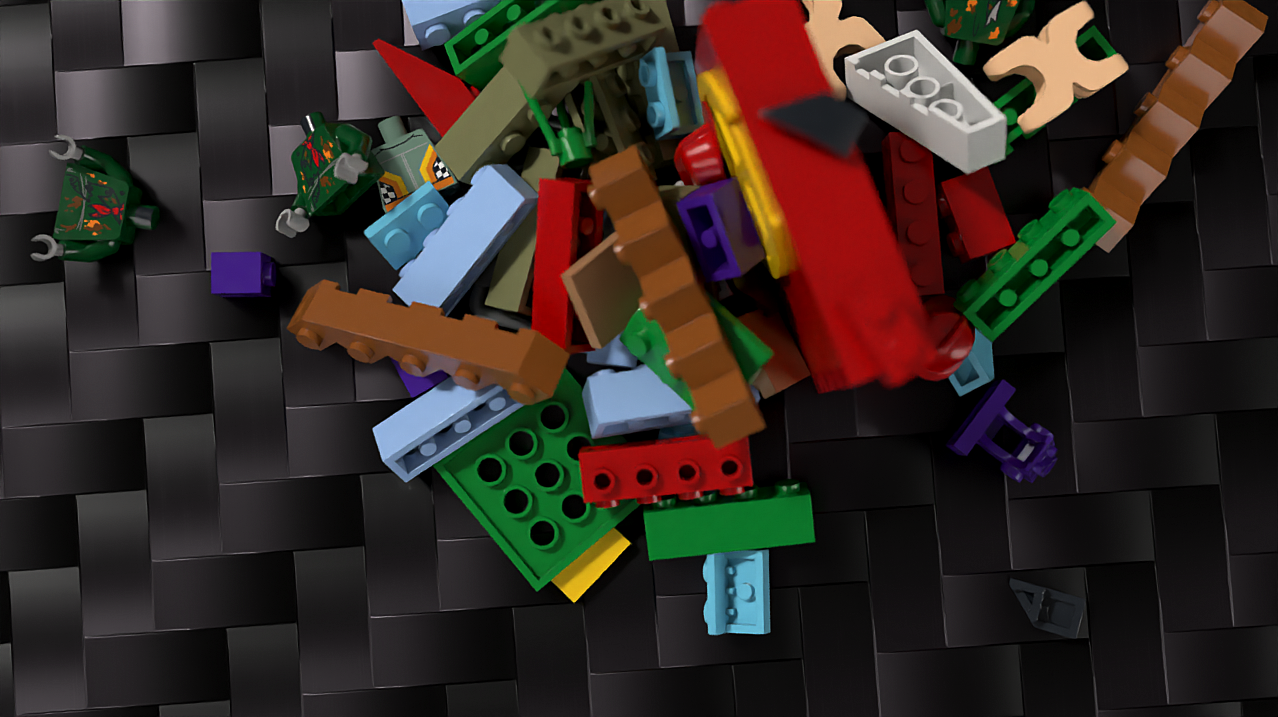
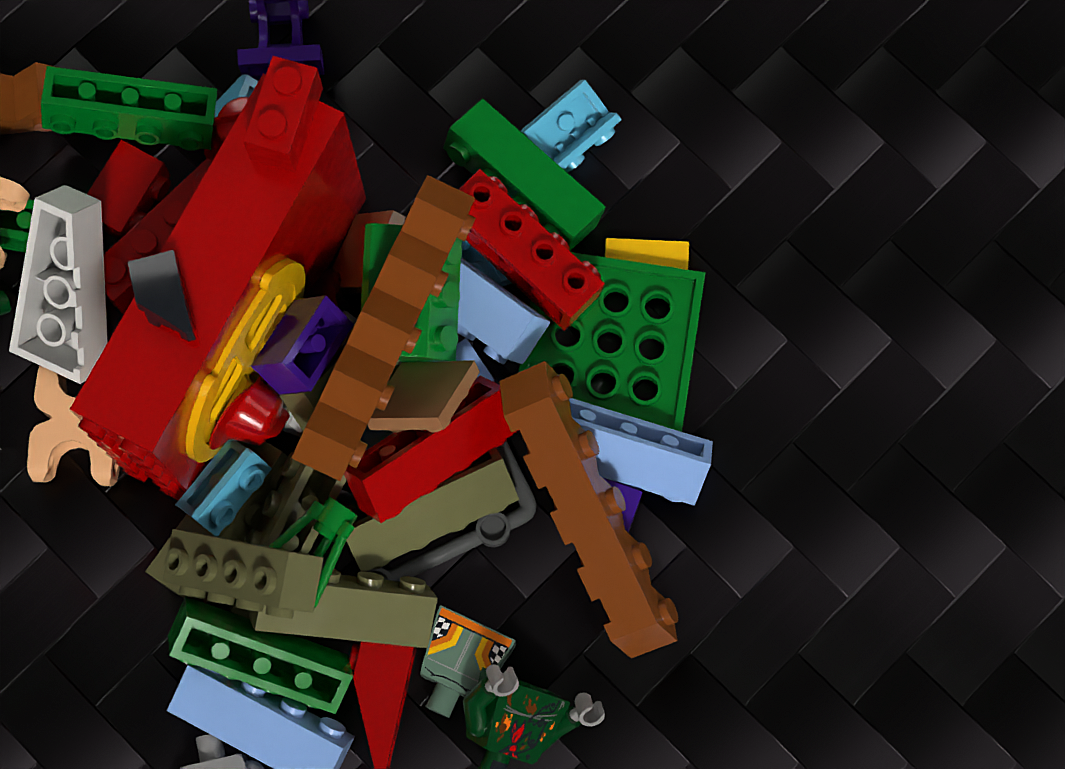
camera: 135 degrees left, 10 degrees down
dark purple brick [211,252,277,297] -> none
medium azure bracket [363,181,450,270] -> none
light blue brick [393,164,538,317] -> none

